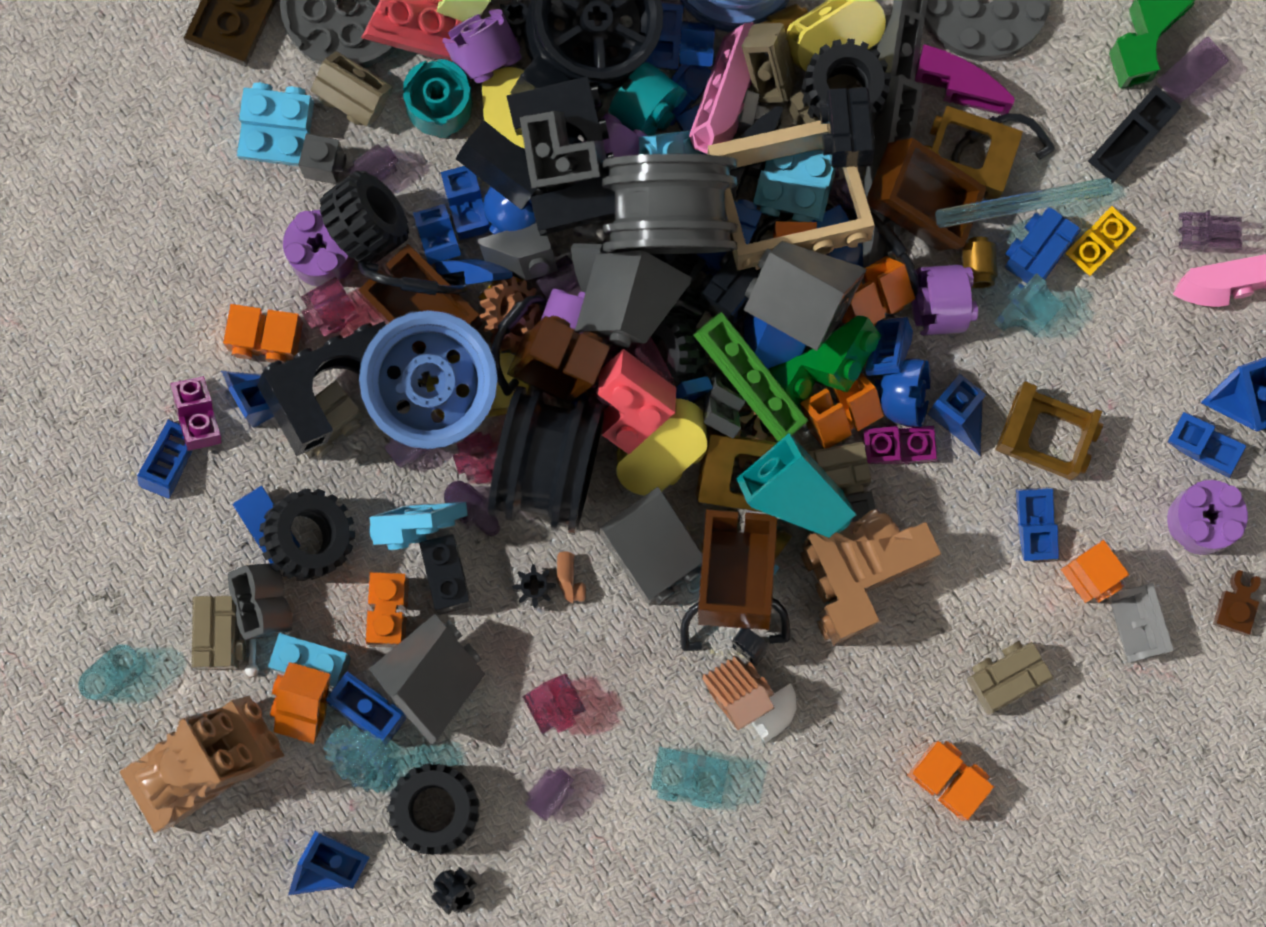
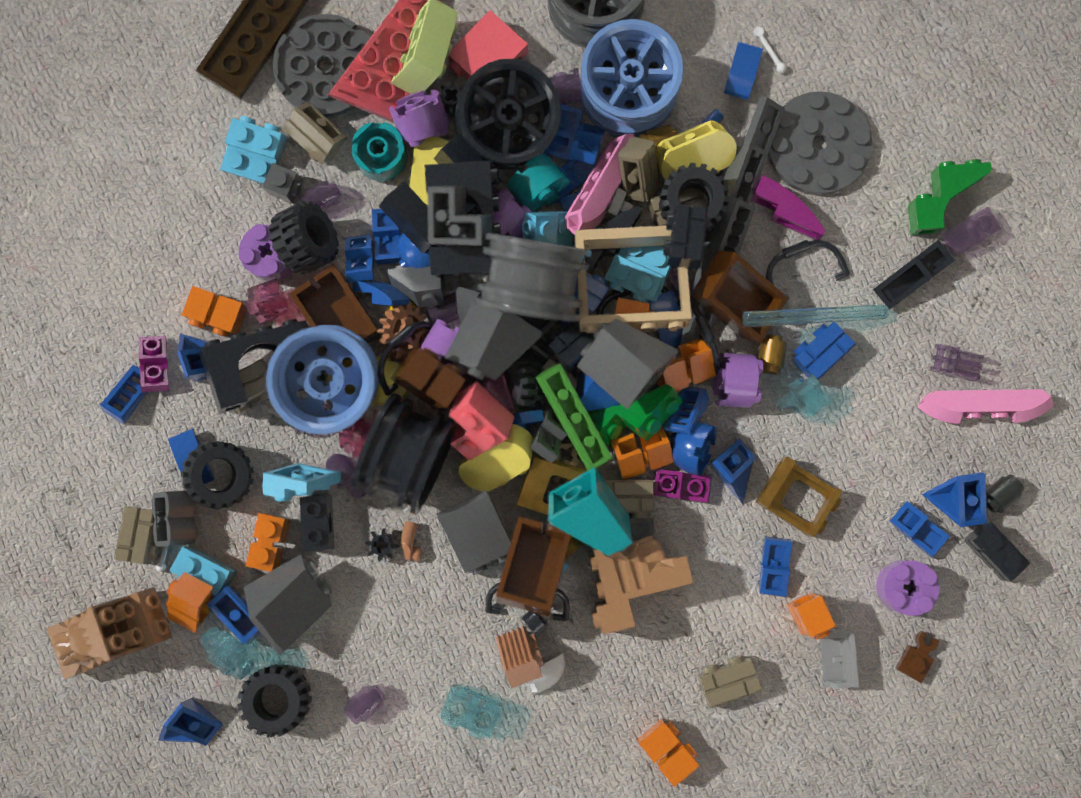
camera: 20 degrees right, 5 degrees up
clear light blue beam [78,644,145,703] -> none
black piece [358,262,467,295] -> none
black gear [431,867,477,915] -> none
clear pink brick [522,673,586,734] -> none
pearl gold window [925,106,1023,202] -> none
yellow slope [1065,206,1137,277] -> none

